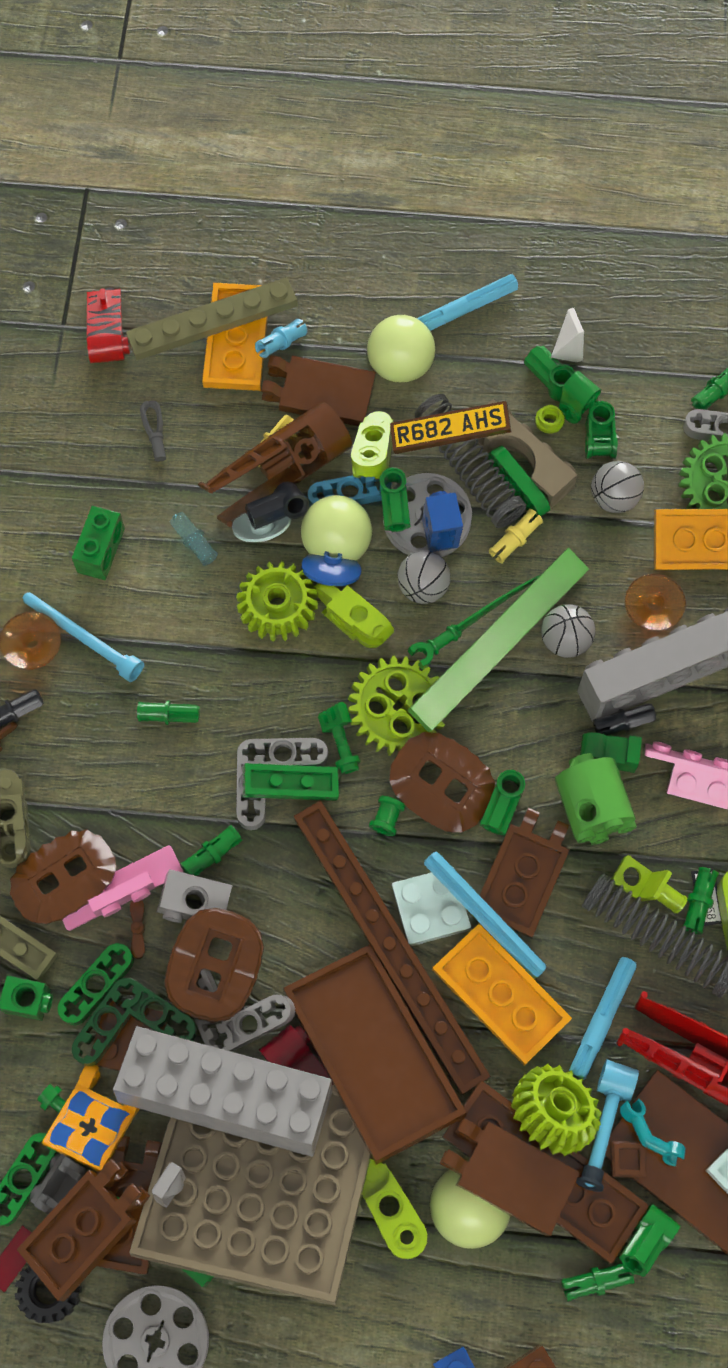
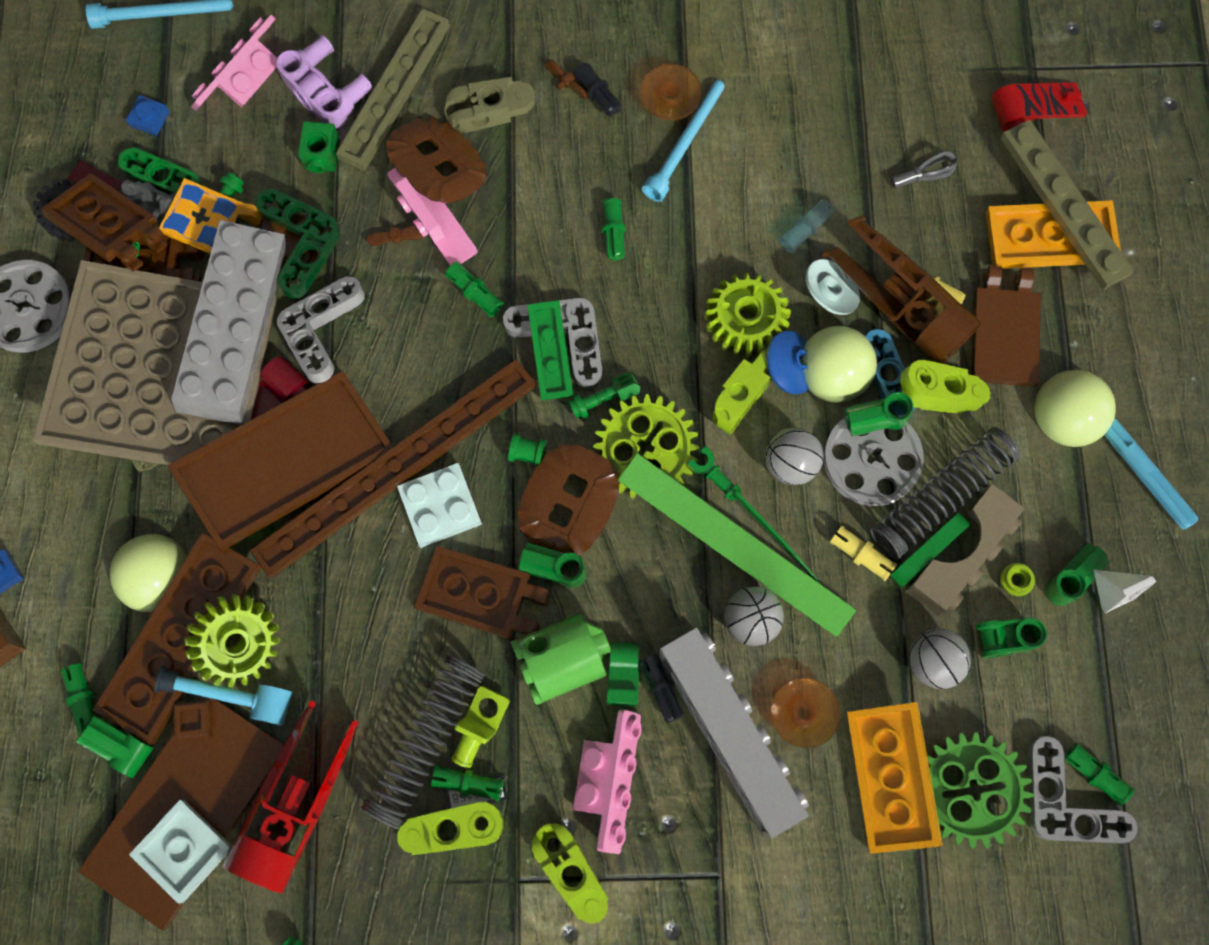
camera: 85 degrees right, 5 degrees up
green beam [58,943,134,1026] -> none
green brick [72,506,125,581] -> none
light grey tile [151,1162,186,1208] -> none
light grey brick [157,869,232,923] -> none
reddish brown piece [164,908,264,1023] -> none
black piece [245,481,309,530] -> none
medium azure pin [255,319,307,358] -> none
lime piece [362,1159,428,1259] -> none
tile [390,401,512,454] -> none
blue brick [422,491,463,552] -> none
medium azure axle [424,852,546,979] -> none
light orange plate [432,923,572,1066] -> none
reddish brown tile [439,1118,580,1237] -> none
green piece [559,371,602,424] -> none
medium azure axle [569,957,636,1080] -> none
teal arm [620,1099,686,1166] -> none

